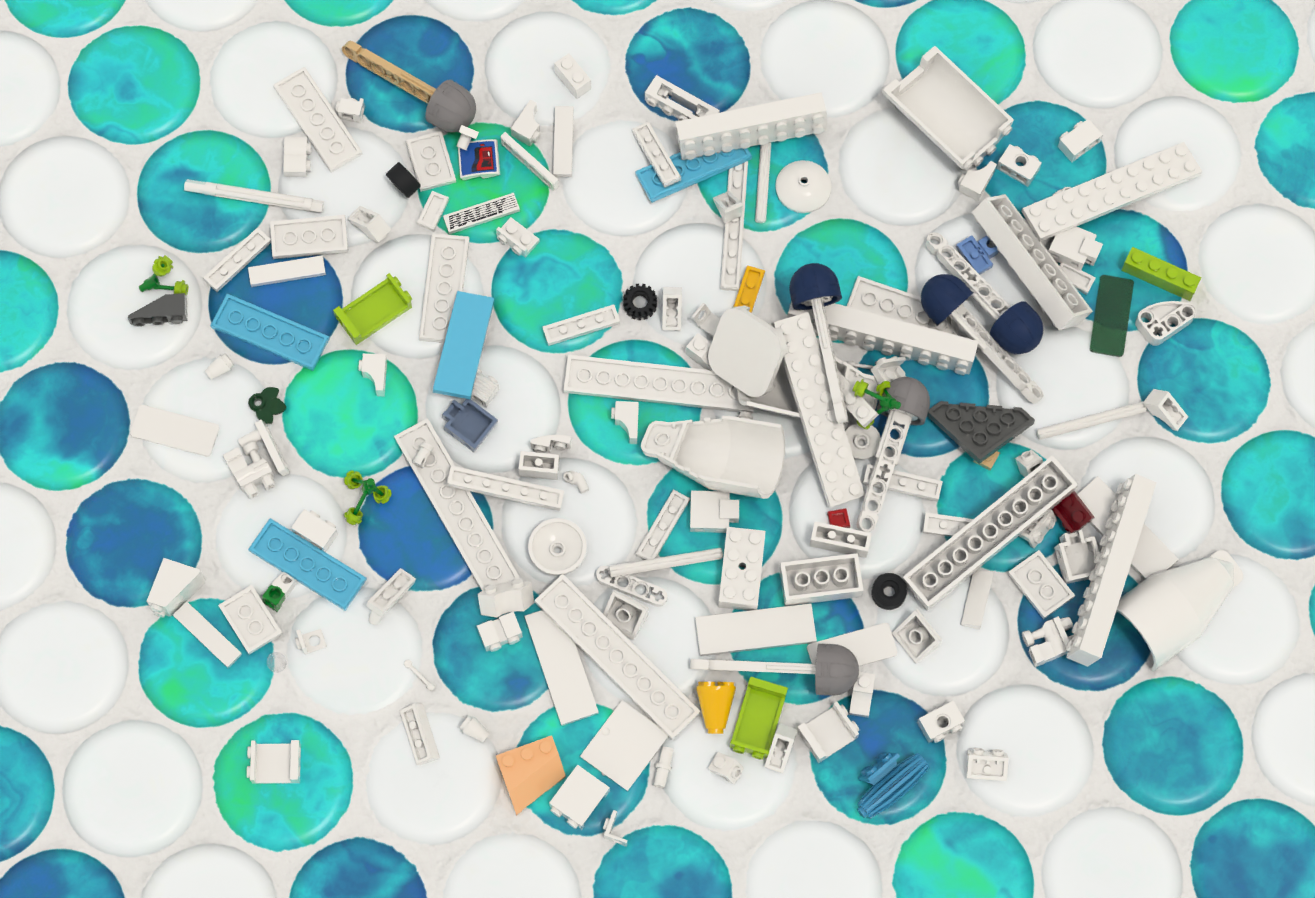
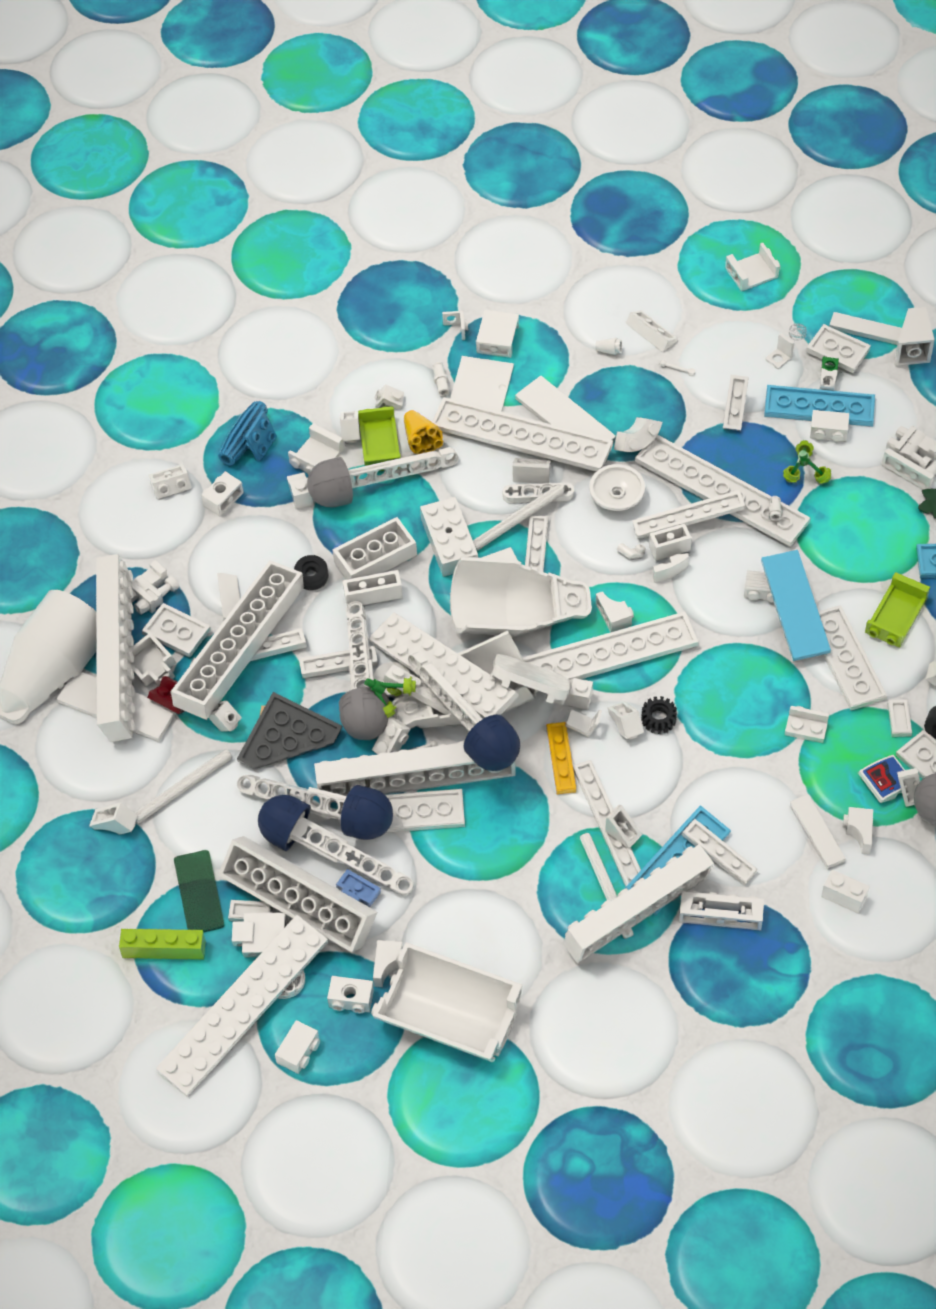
camera: 160 degrees right, 15 degrees down
white arch [359,353,387,397] -> none
sand blue piece [442,399,498,452] -> none
white tile [443,193,520,234] -> none
white brick [477,612,523,652] -> none
light nougat wedge [496,735,566,816] -> none
white tile [501,132,559,191] -> none
white plate [542,305,620,346] -> none
white tile [695,604,817,656] -> none
white dish [776,160,831,213] -> none
white piece [807,623,898,666] -> none
red tile [827,508,850,528] -> none
white slope [892,609,942,663] -> none
white beam [1135,301,1197,346] -> none

